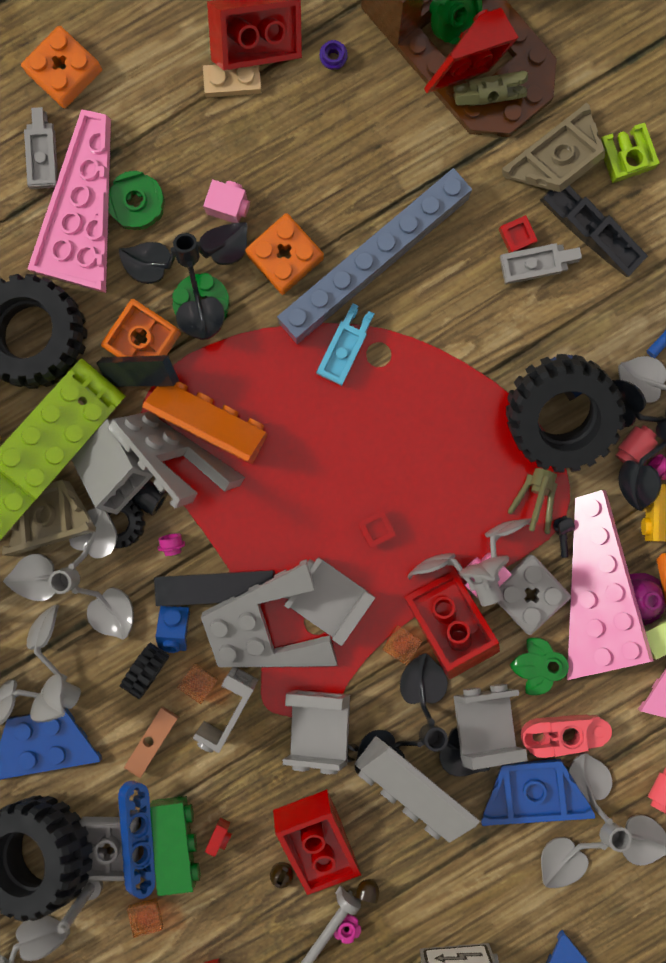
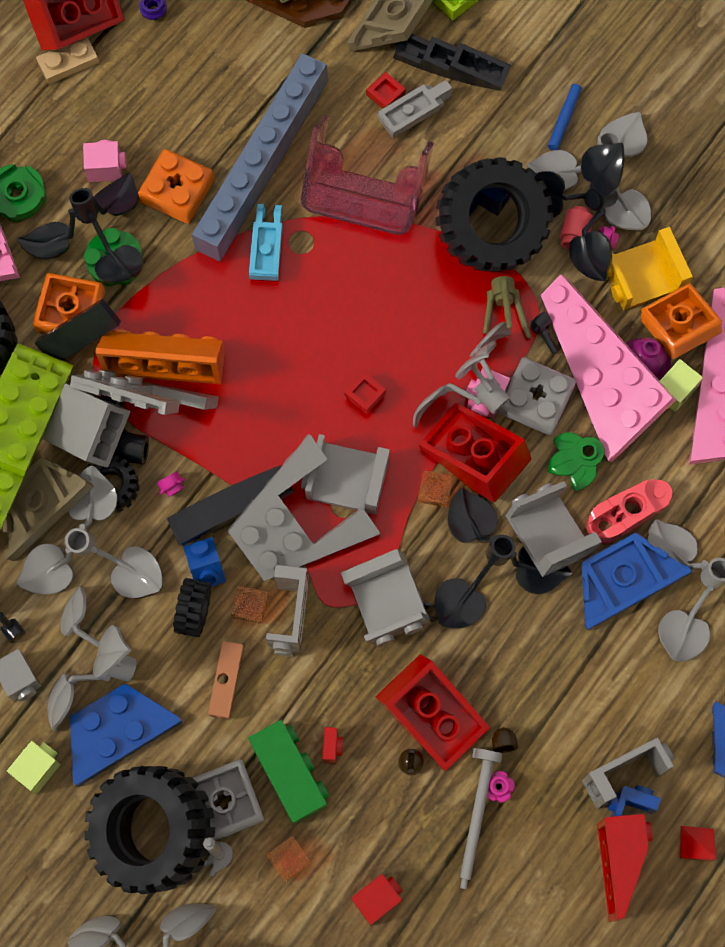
camera: 25 degrees left, 15 degrees down
blue beam [118,780,156,899] -> none
light grey slope [354,736,480,843] -> none
none -> clear pink windscreen [301,115,434,235]

